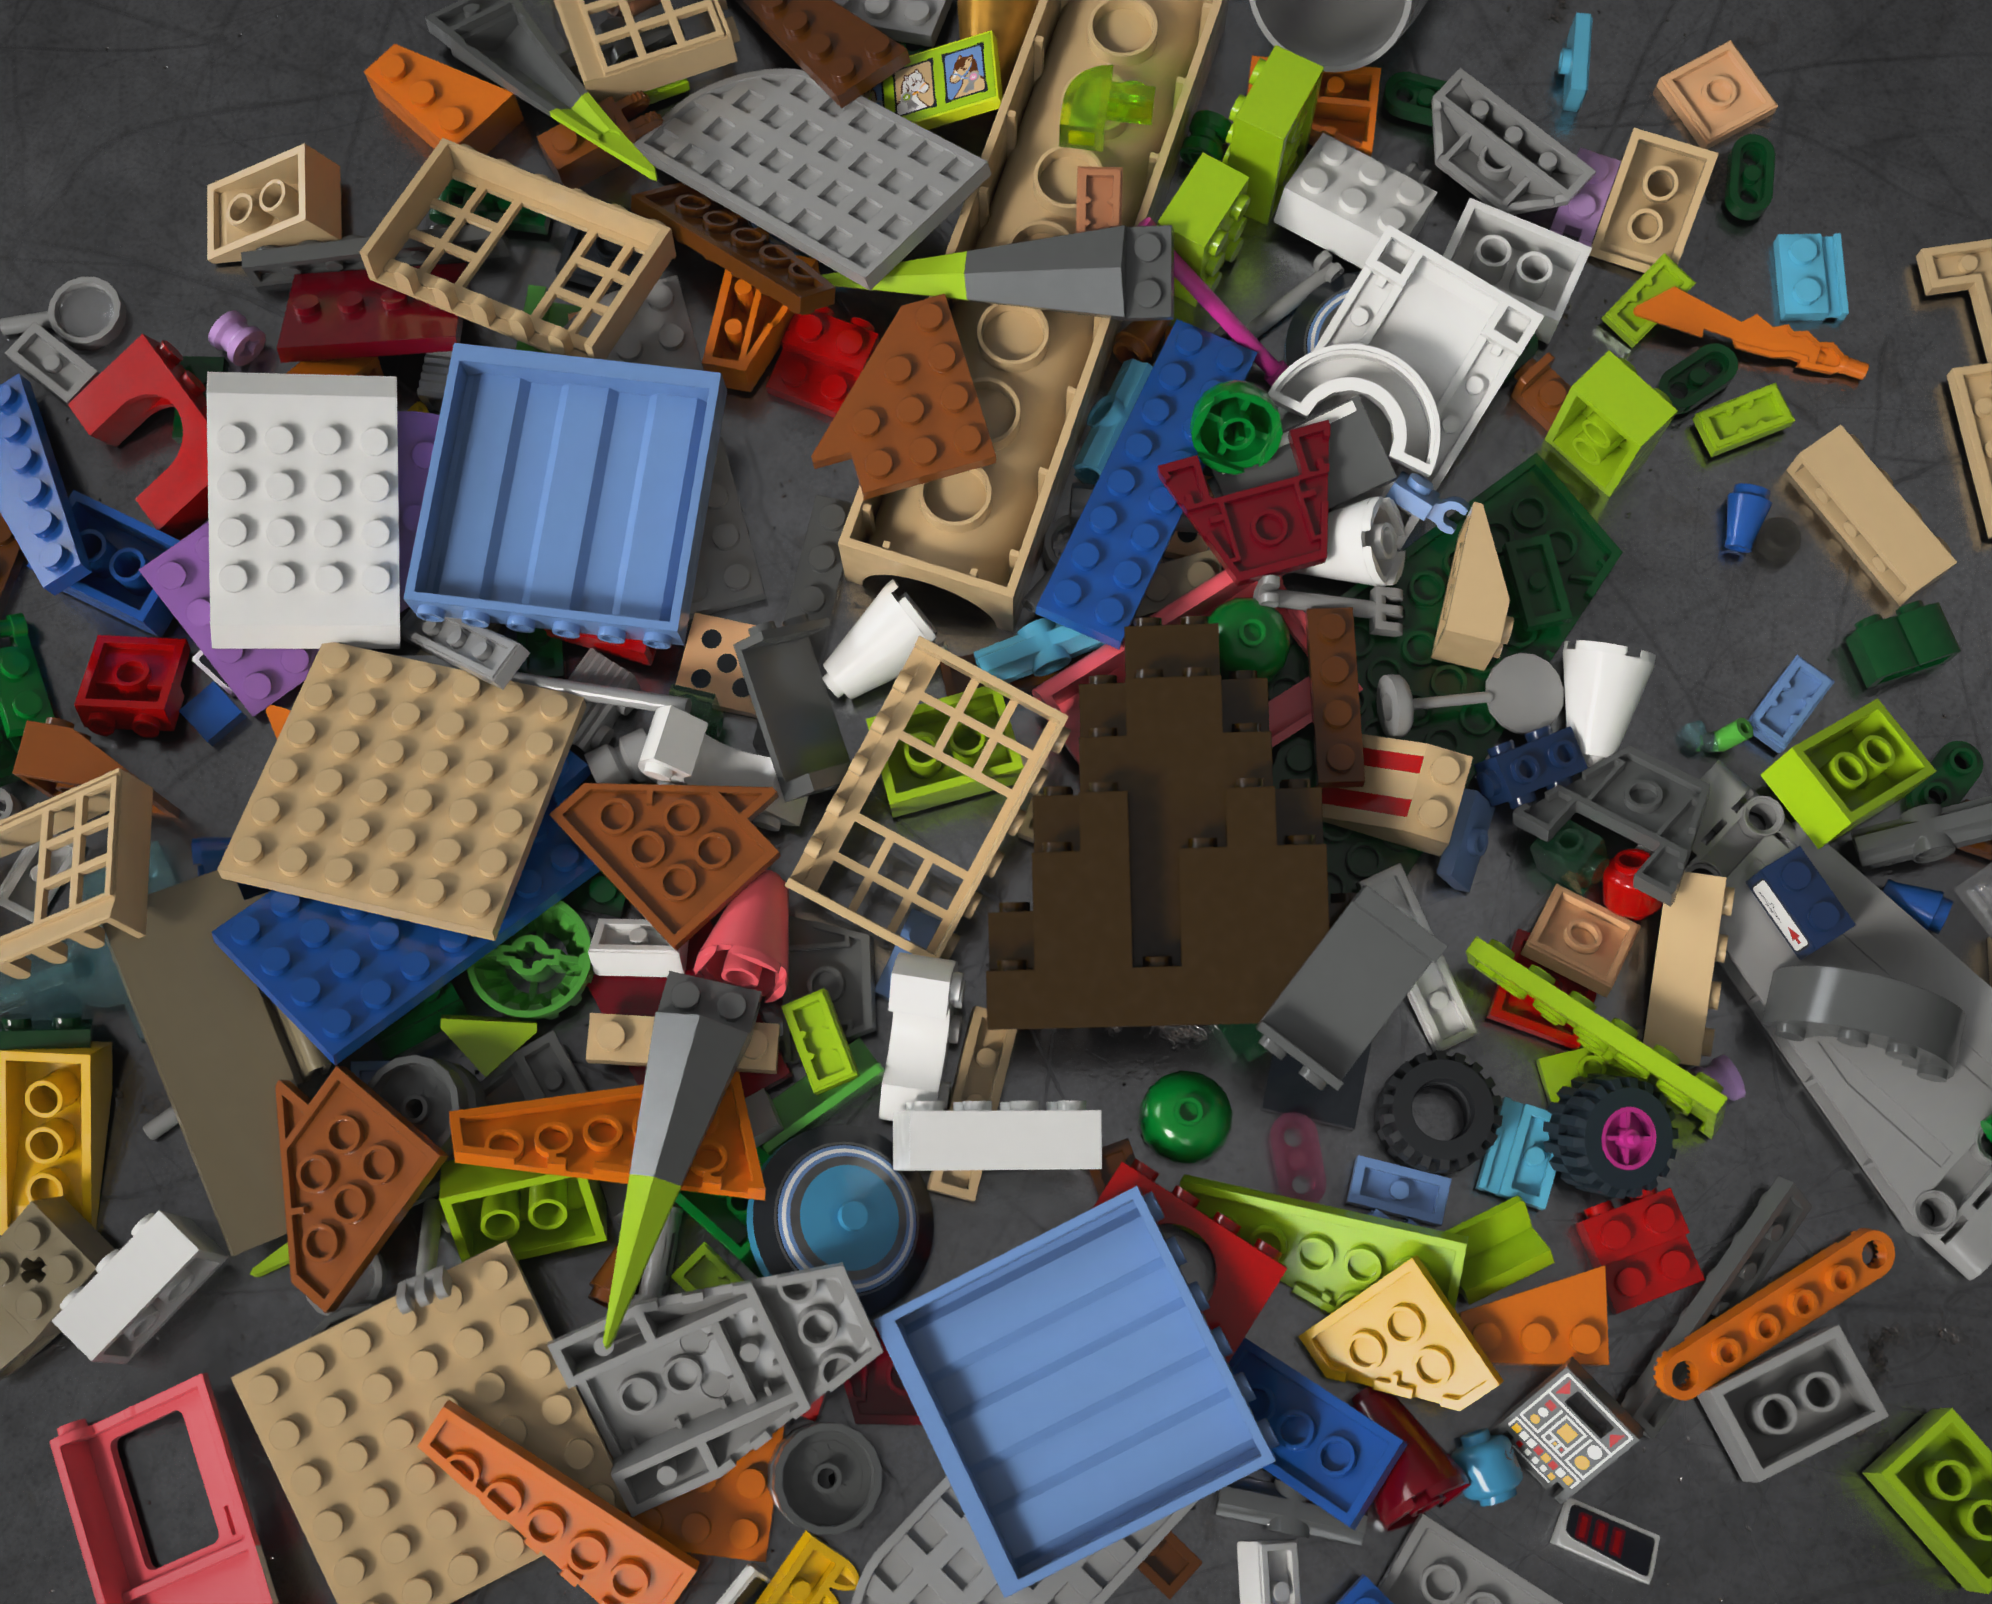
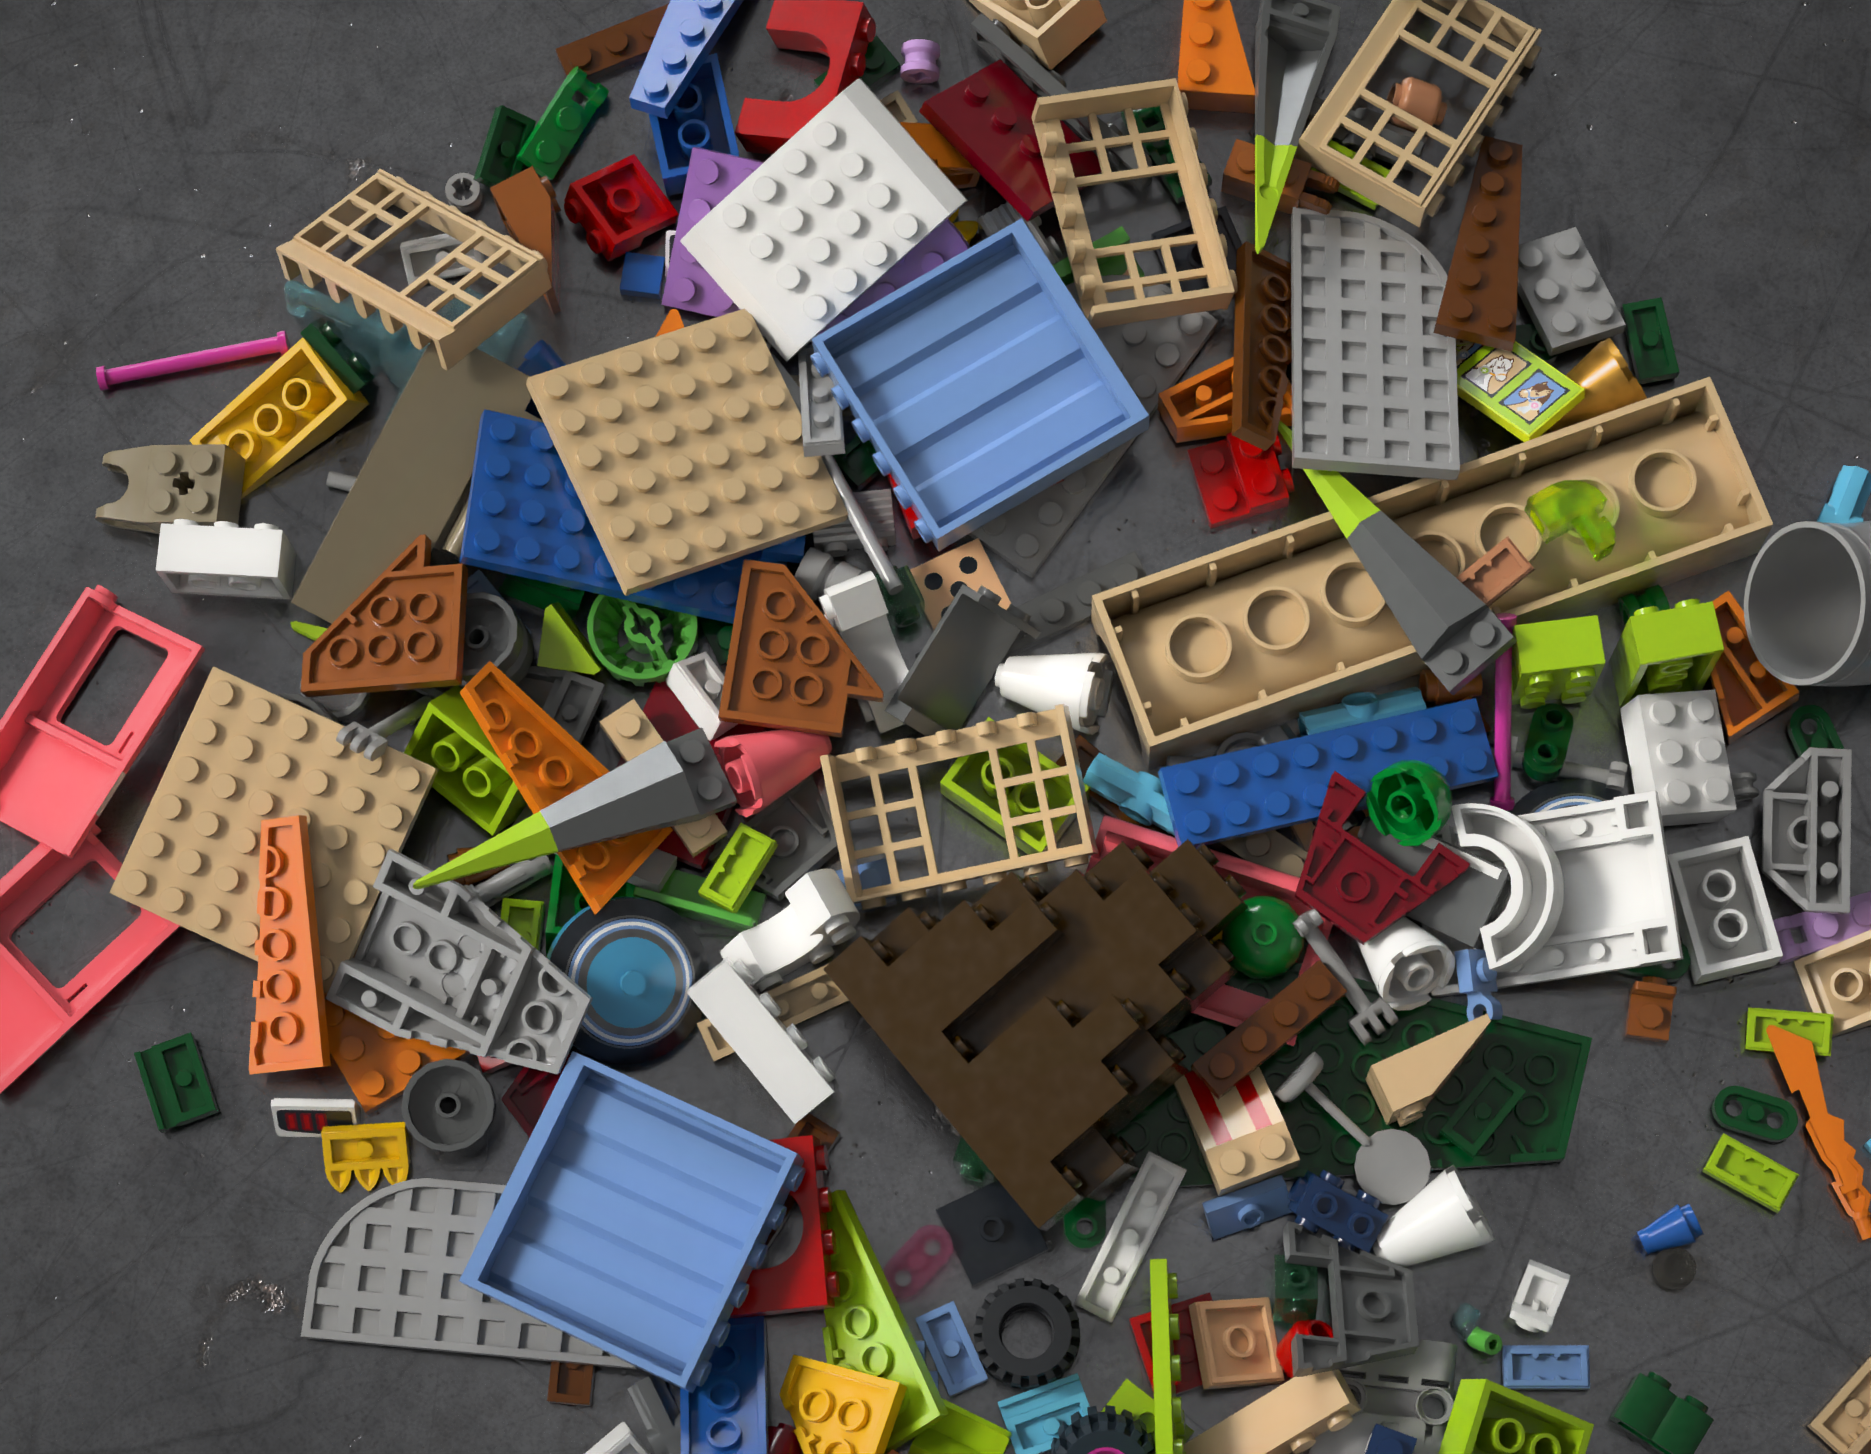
camera: 55 degrees right, 0 degrees up
dark orange wing [811,294,996,500] -> none
green cylinder [1138,1070,1233,1166] -> none
dark grey panel [1256,885,1448,1091] -> none
lime brick [1544,350,1678,498] -> none
tan brick [1787,425,1957,606] -> none
none -> white bracket [1509,1259,1570,1333]
none -> dark green plate [1522,703,1574,782]

